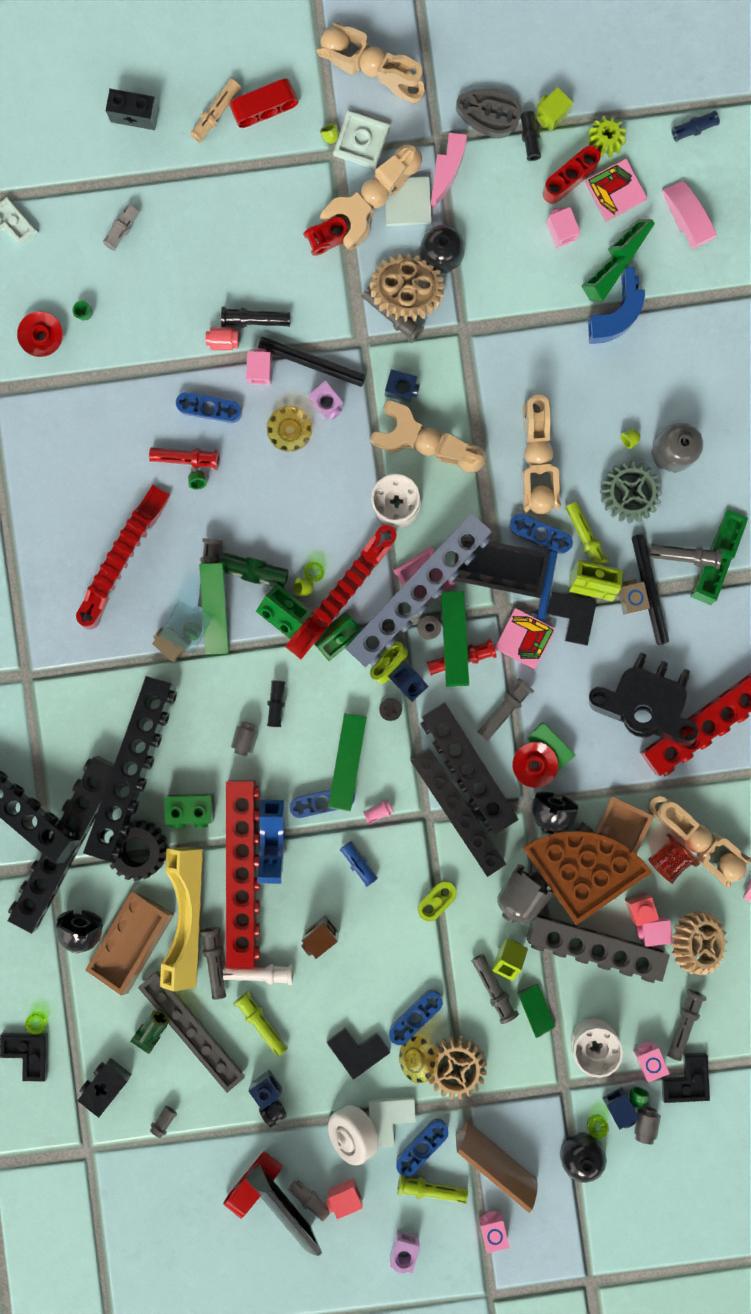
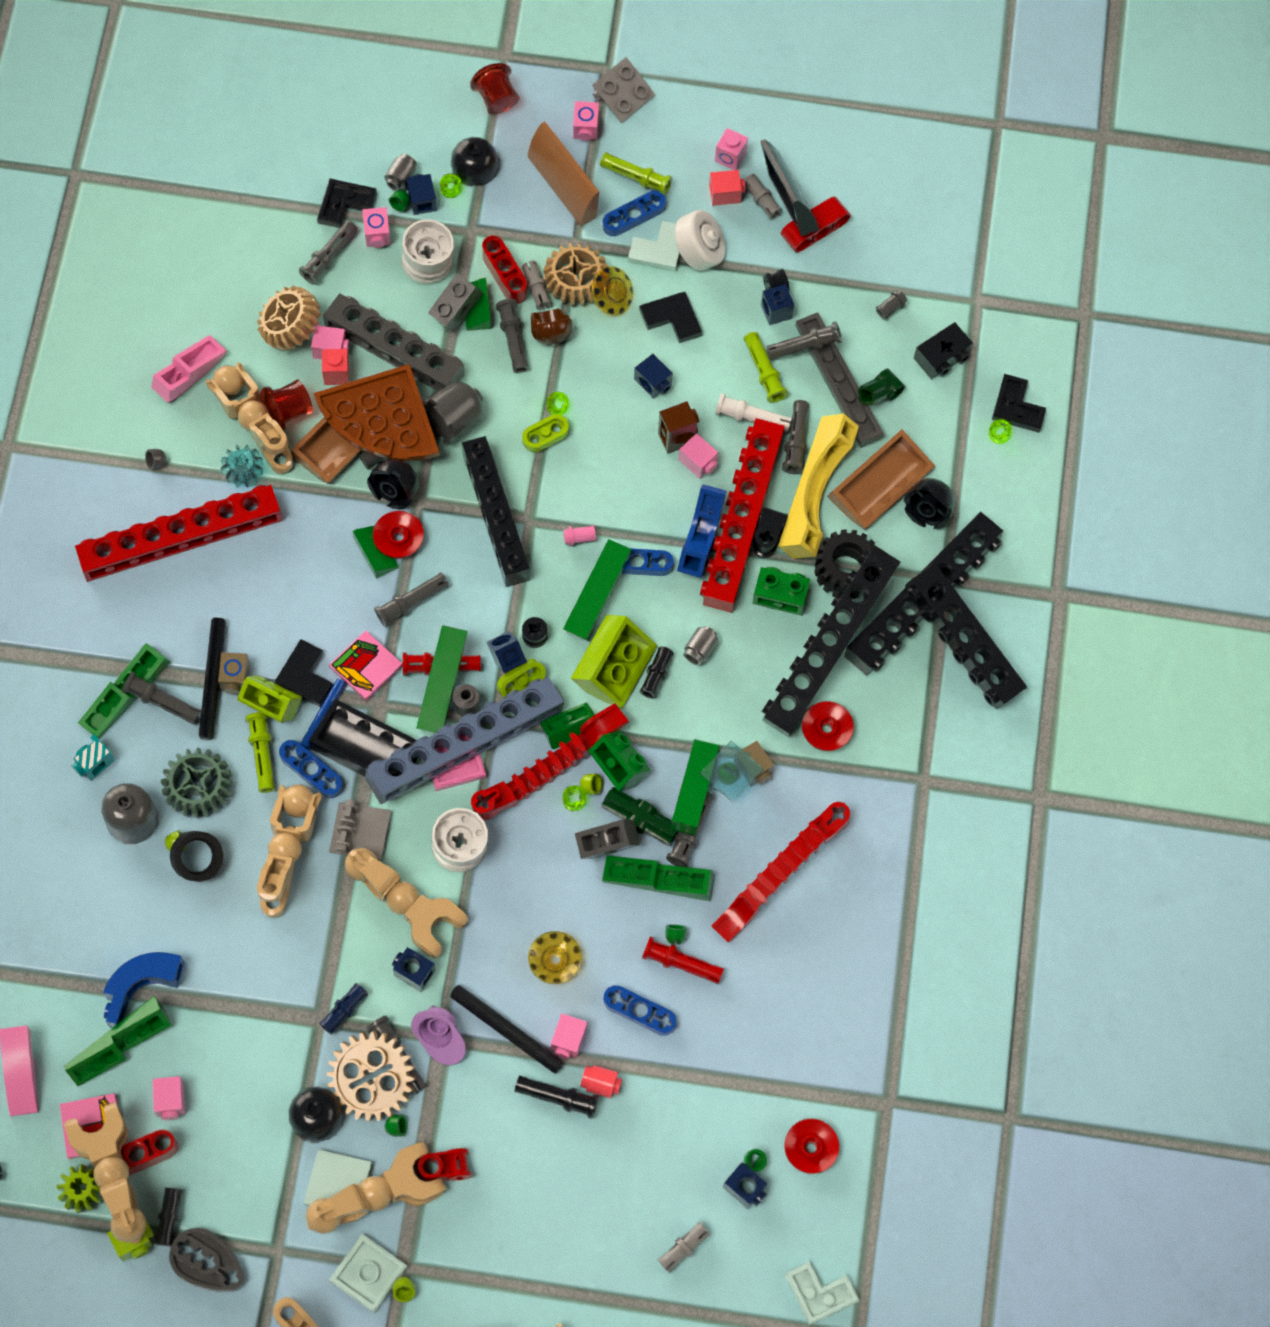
camera: 165 degrees left, 20 degrees down
lavender brick [308,381,343,421] -> none
blue pin [340,841,378,887] -> none
blue beam [389,990,443,1045] -> none
lavender brick [390,1231,420,1273] -> none
black brick [420,702,519,834] -> none
bright pink slope [431,133,467,208] -> none
lime brick [492,938,528,981] -> none
black piece [589,653,699,746] -> none
none -> tan piece [64,1102,146,1244]
none -> teal brick [71,734,115,781]
none -> black tyre [170,831,224,882]
none -> clear light blue gear [221,444,264,488]
none -> dark blue pin [319,983,368,1035]
none -> light grey hinge [329,799,391,861]
none -> green hinge [384,1114,407,1137]
none -> lavender piece [411,1005,466,1065]
none -> dark grey brick [428,273,483,333]
none -> clear red piece [470,63,520,115]
none -> red beam [482,235,527,304]
none -> light grey pin [522,260,551,310]
none -> reddish brown hair [531,308,573,345]
none -> clear neon green bush [546,392,569,415]
none -> lime slope [571,615,657,709]
none -> dark grey brick [575,819,640,859]
none -> light grey hinge [592,57,655,123]
none -> green slope [602,855,715,901]
none -> dark blue brick [634,353,673,399]
none -> bright pink brick [678,433,718,479]
none -> bright pink brick [715,128,748,170]
none -> dark blue brick [723,1162,767,1209]
none -> black piece [753,507,788,559]
none -> dark grey pin [766,321,842,361]
none -> red dish [802,701,854,751]

